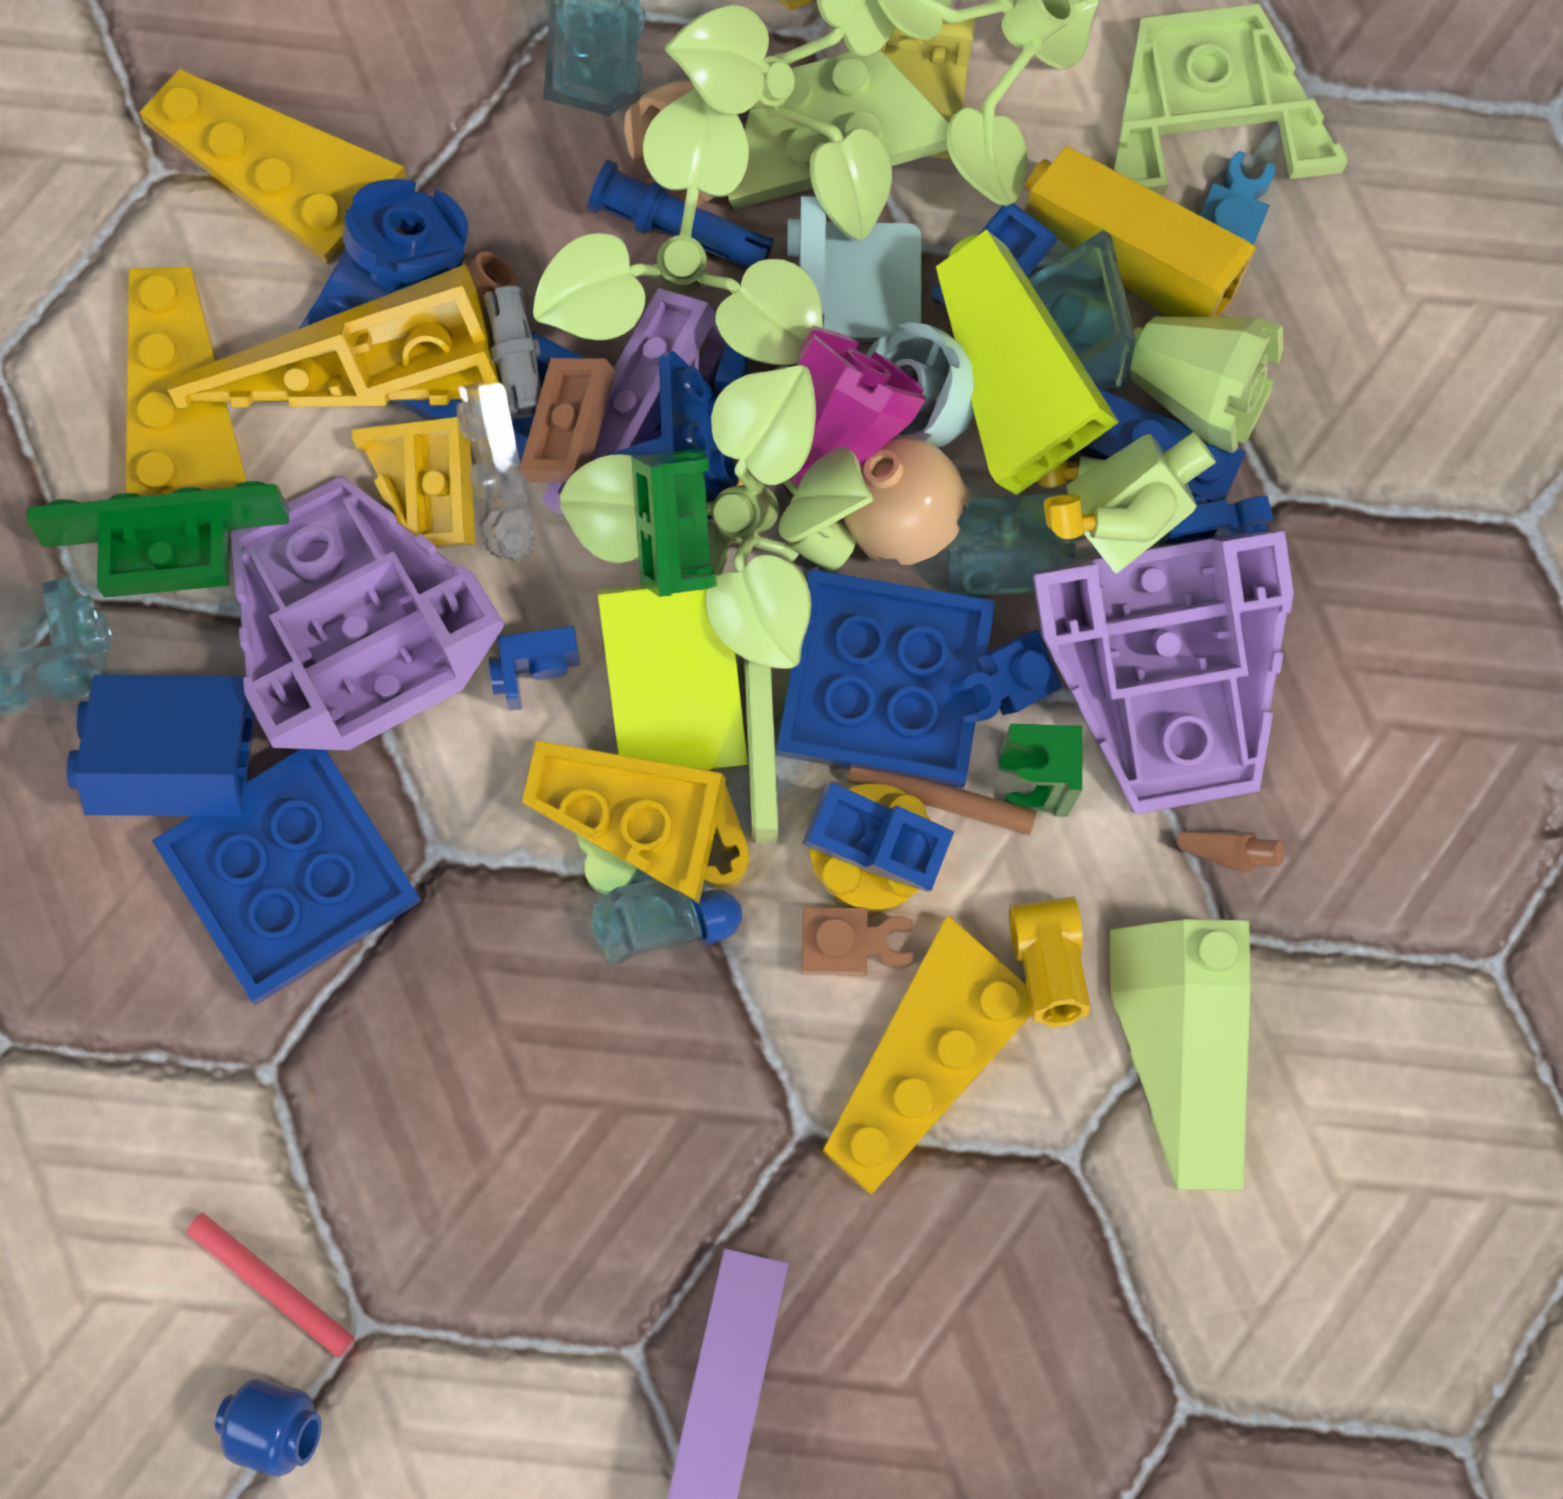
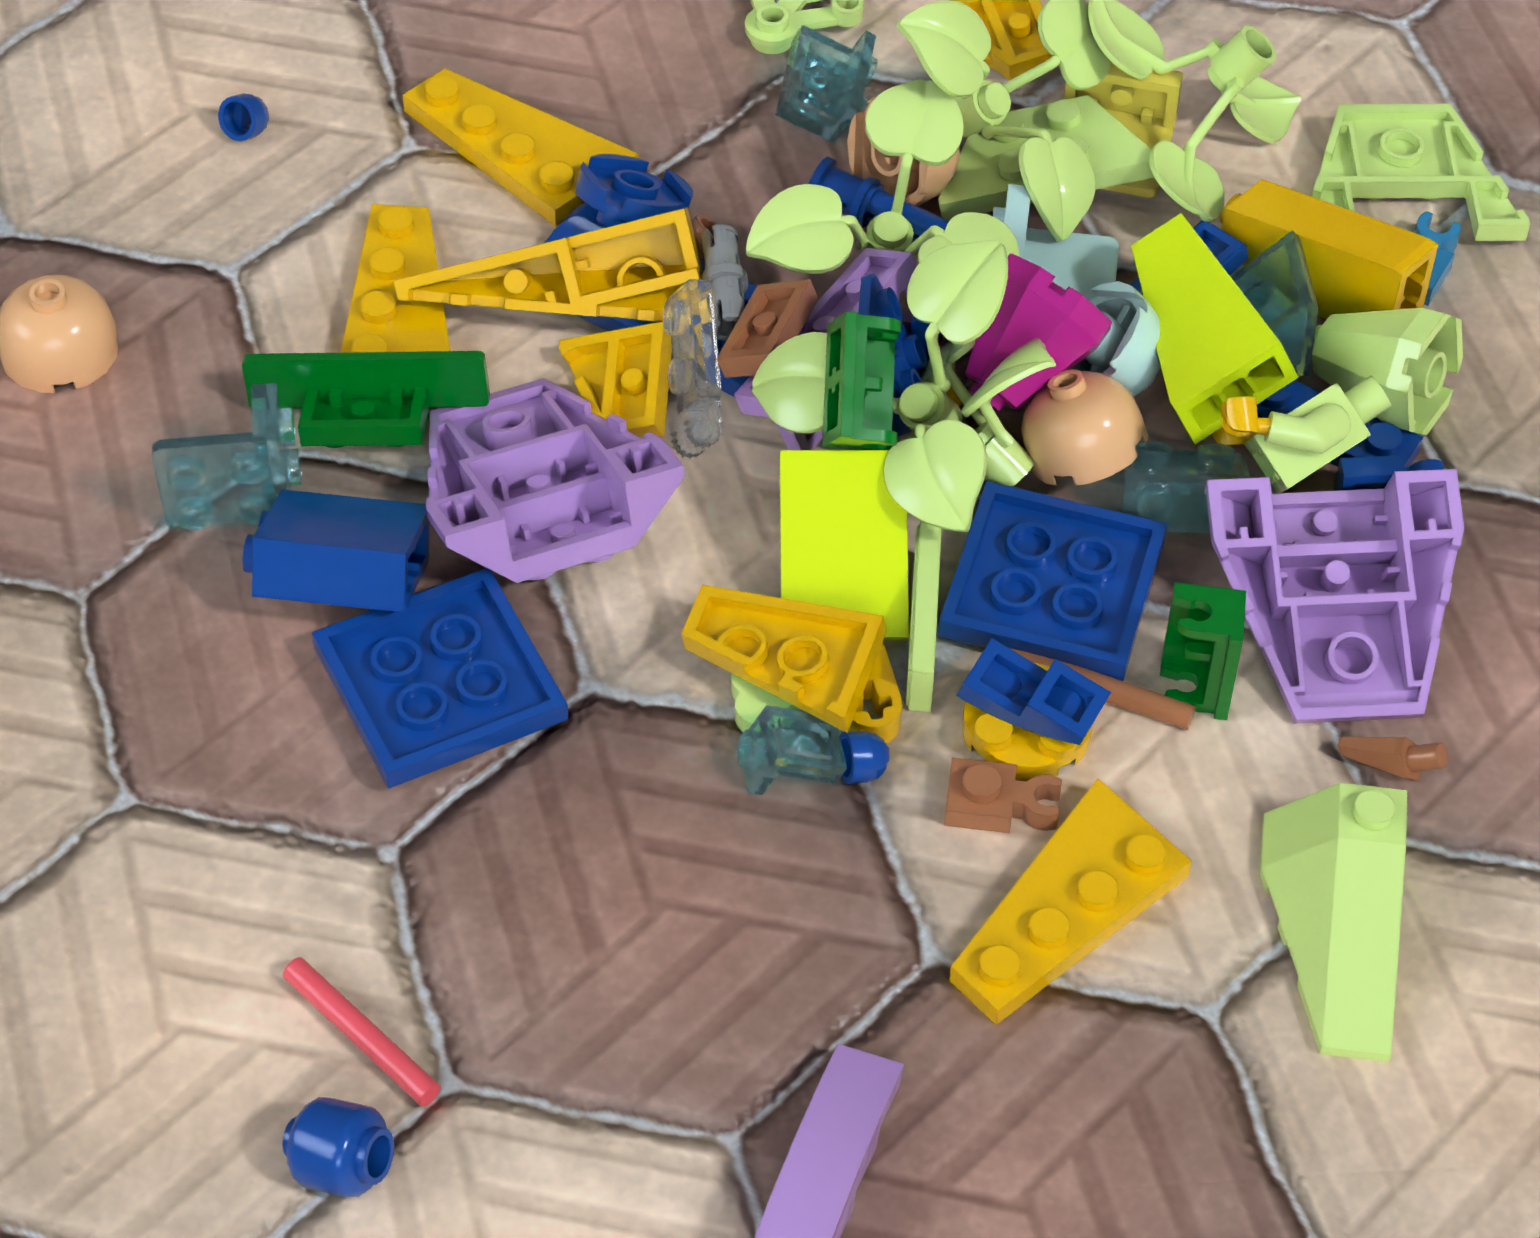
camera: 10 degrees right, 25 degrees down
blue bracket [489,626,580,711] -> none
blue plate [949,630,1062,723] -> none
yellow piece [1009,896,1090,1028] -> none

